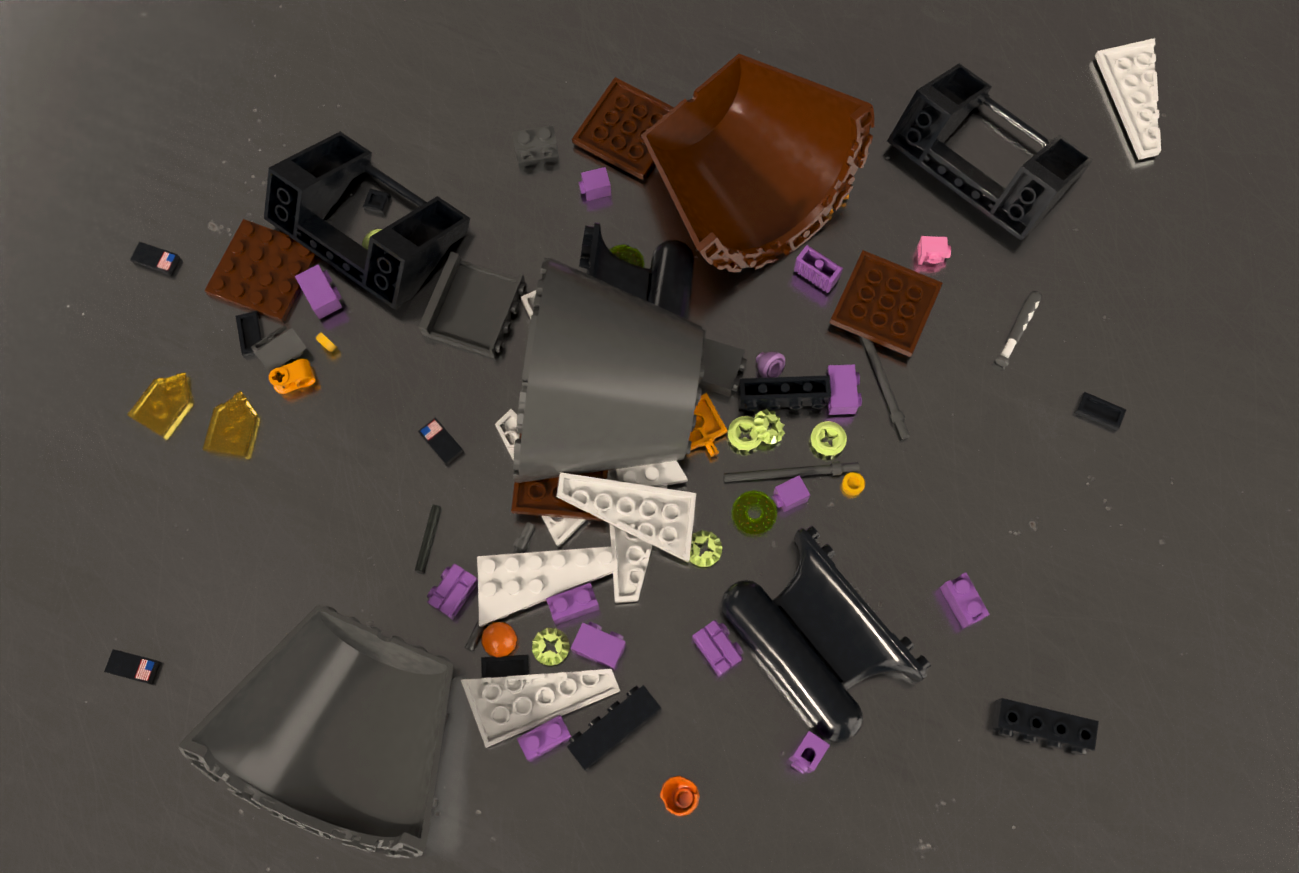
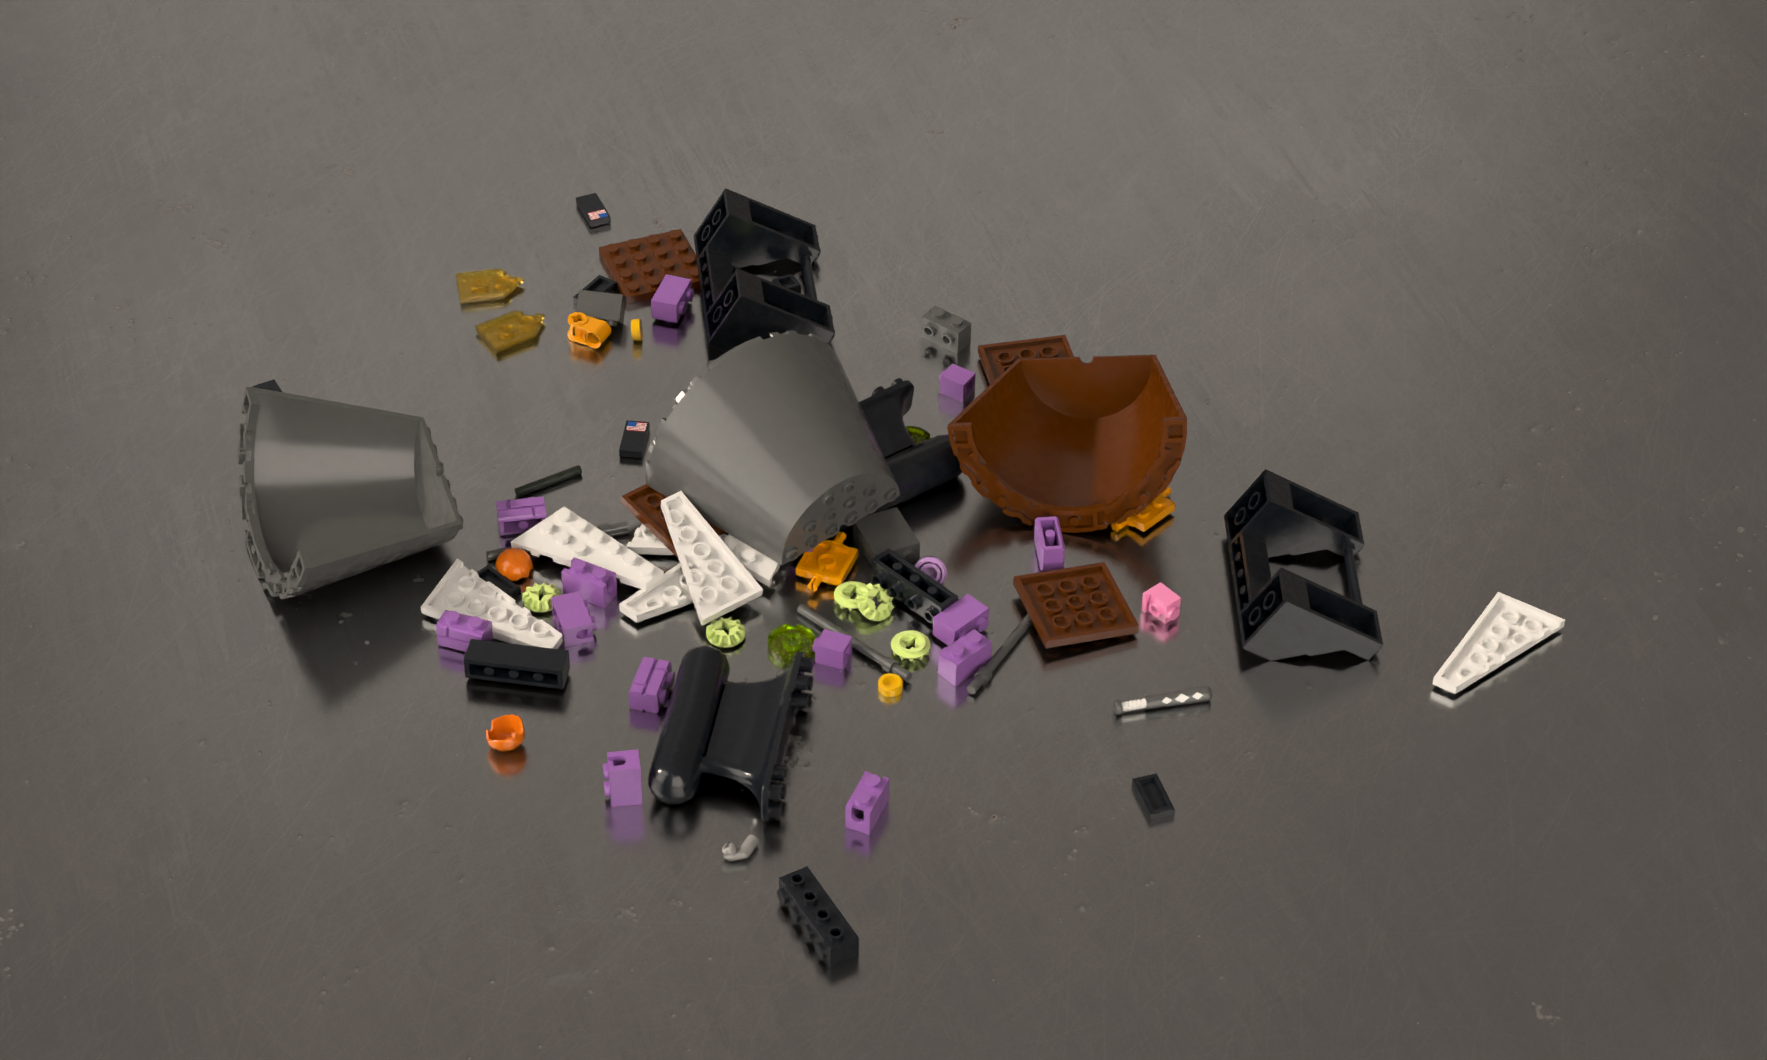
camera: 45 degrees right, 30 degrees down
none -> light grey arm [722,835,759,861]
none -> medium lavender brick [938,629,992,687]

